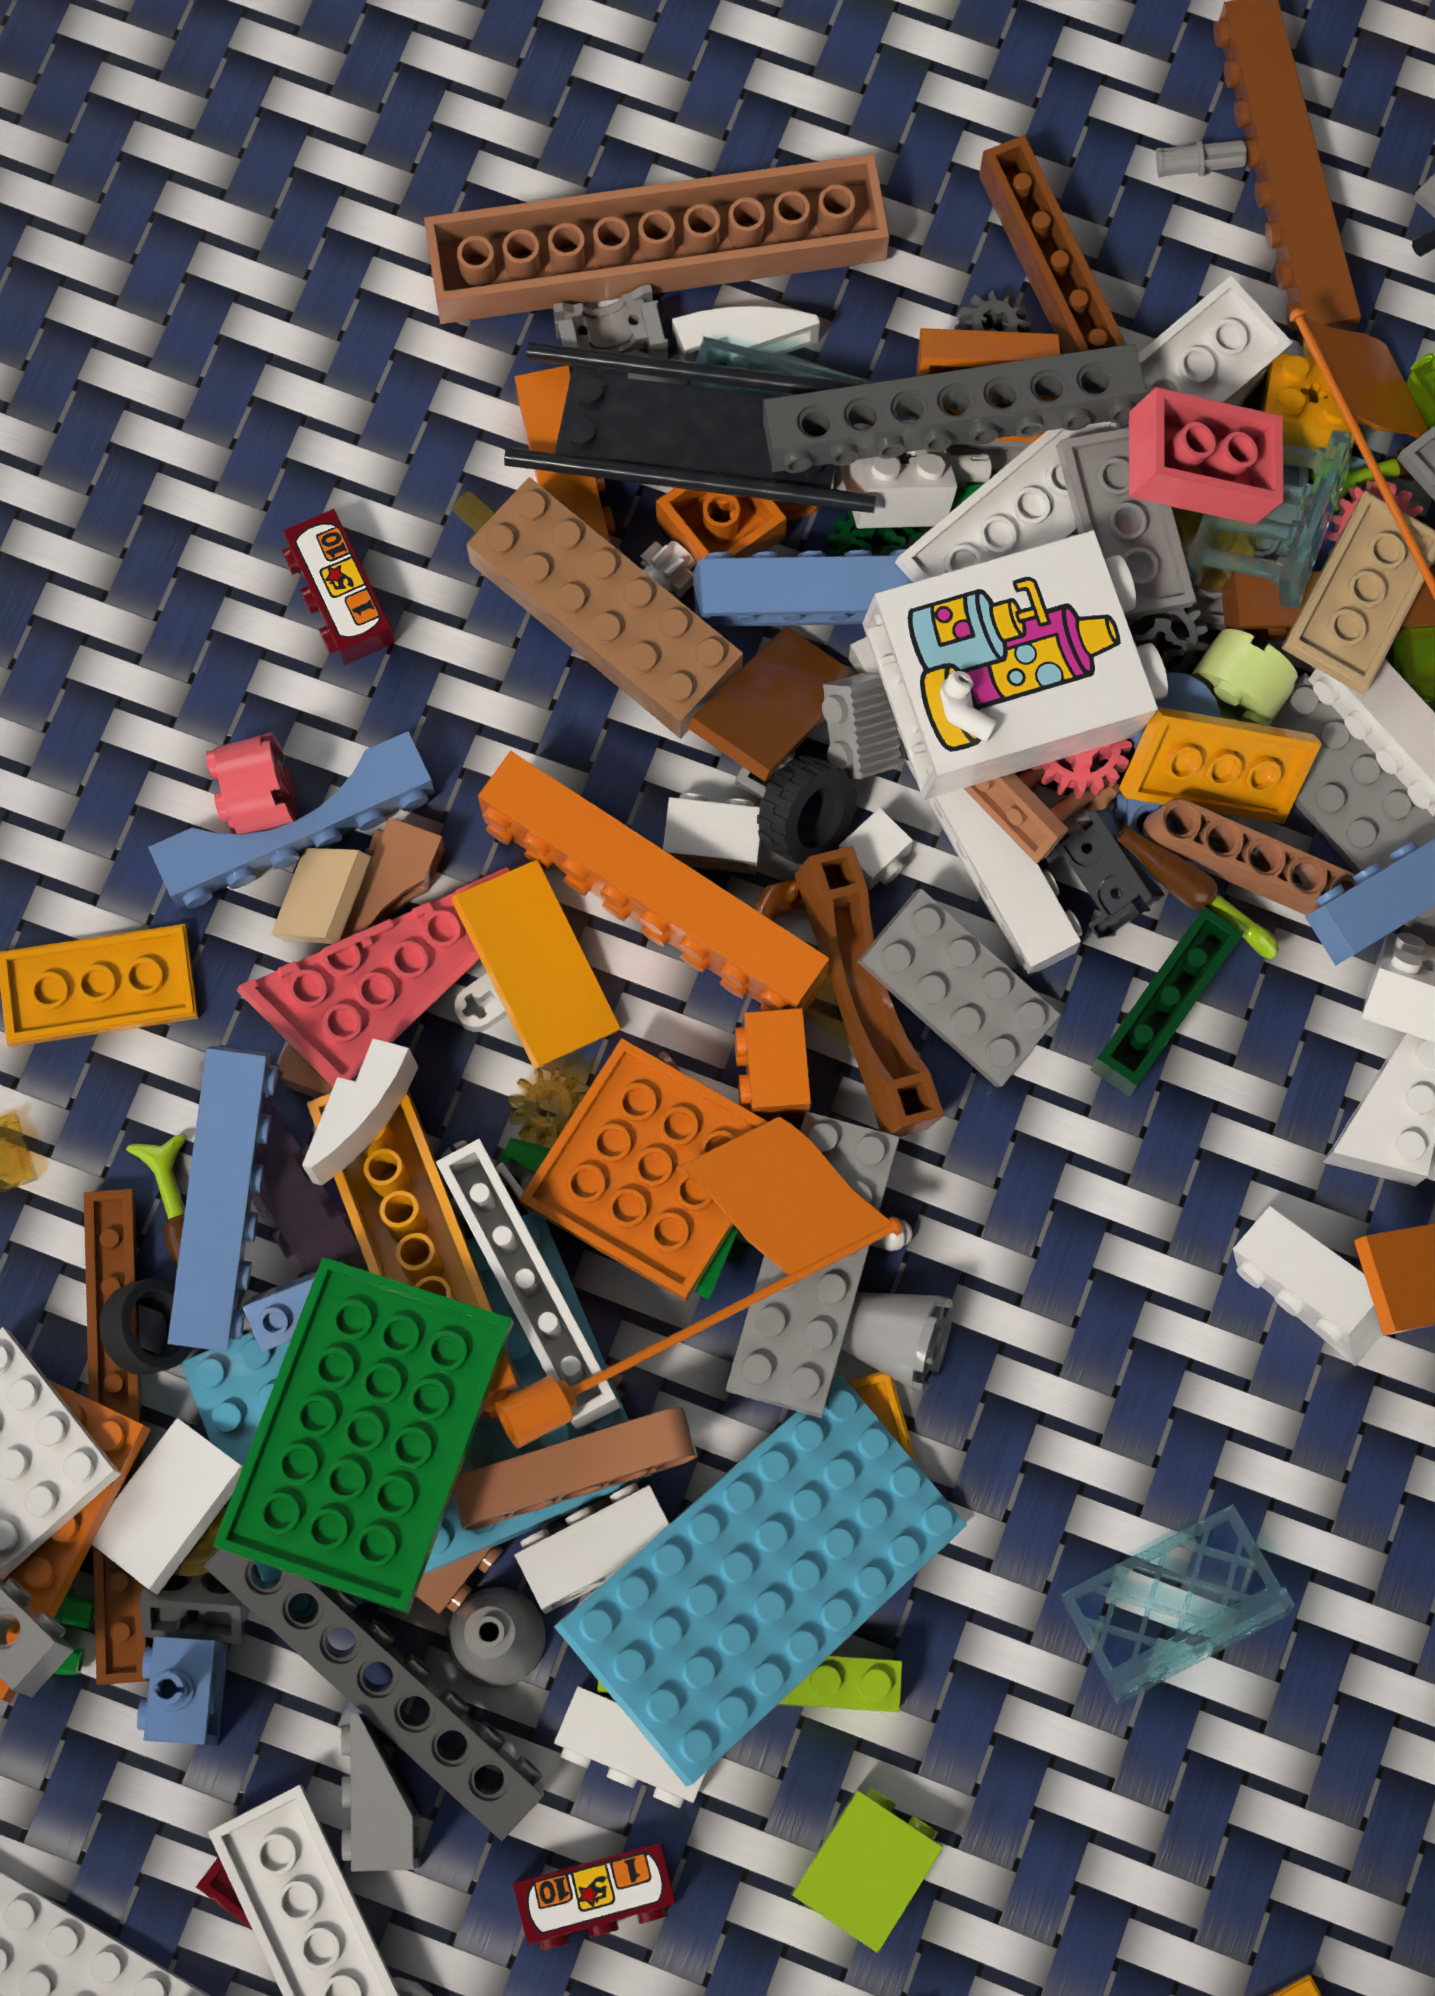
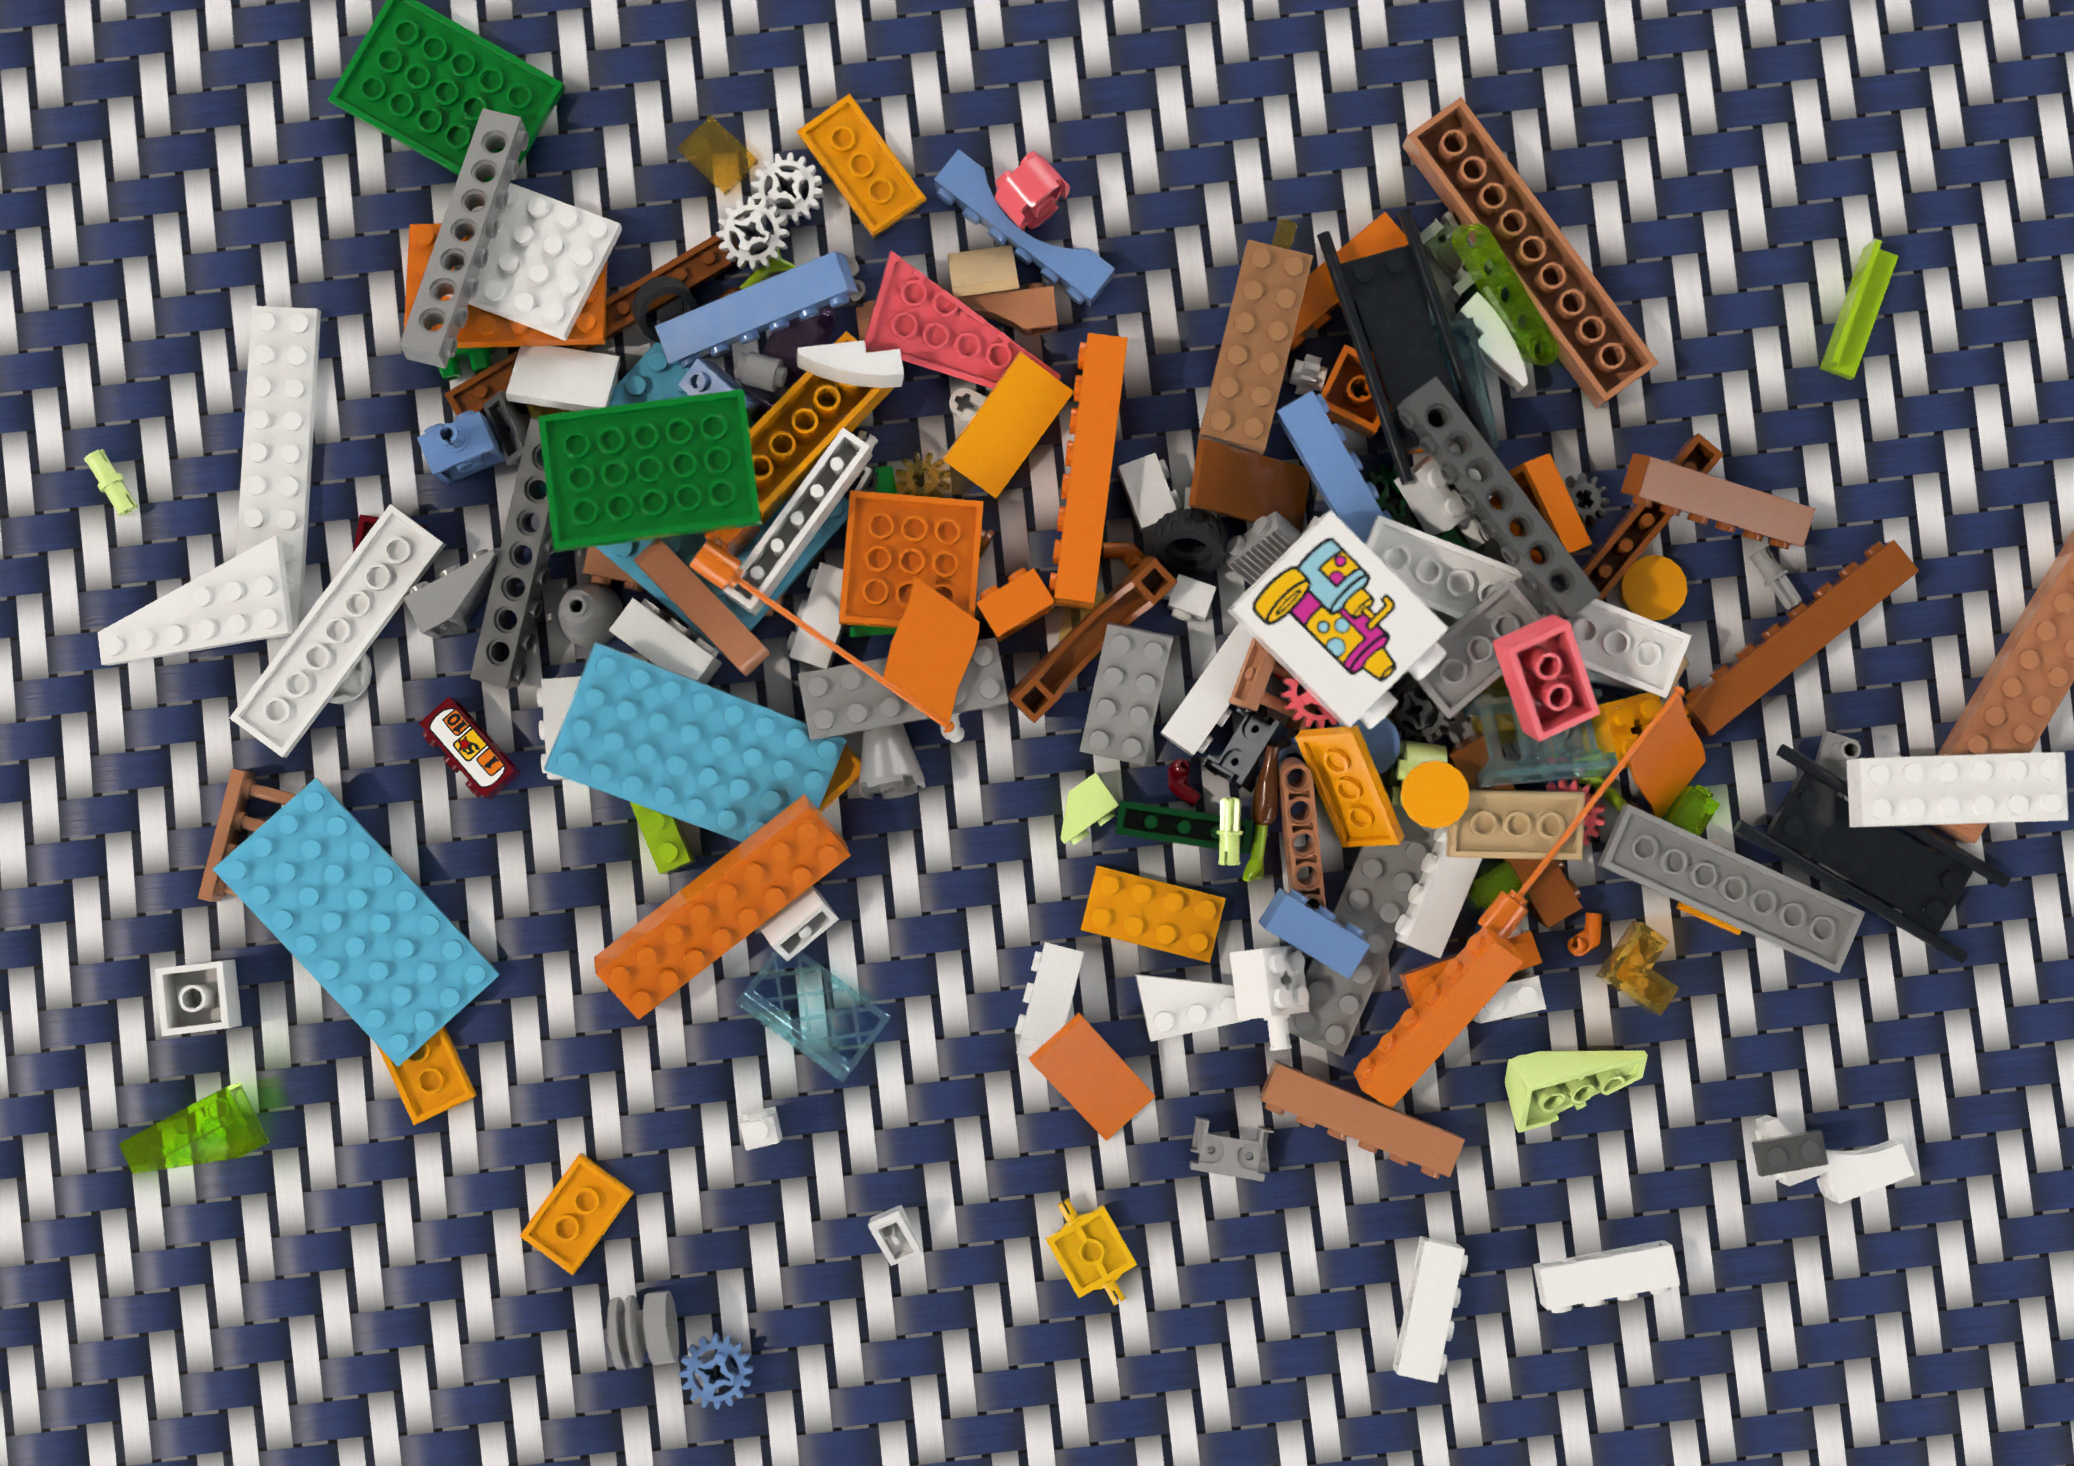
camera: 65 degrees right, 10 degrees up
brick [281,509,395,666] -> none
lime brick [791,1788,943,1953] -> none
white arm [940,671,997,742] -> none
none -> orange brick [594,794,851,1020]
none -> white gear [716,197,790,271]
none -> light grey brick [735,351,787,392]
none -> white brick [740,1106,783,1151]
none -> white gear [751,152,823,227]
none -> white brick [758,885,839,962]
none -> white brick [786,562,845,669]
none -> yellowish green slope [1060,773,1119,846]
none -> light orange plate [1080,865,1226,963]
none -> dark red arm [1167,758,1202,808]
none -> yellowish green axle [1216,797,1243,866]
none -> light orange tile [1400,760,1470,829]
none -> clear neon green beam [1452,224,1559,365]
none -> light orange tile [1620,555,1687,621]
none -> brick [1621,453,1816,550]

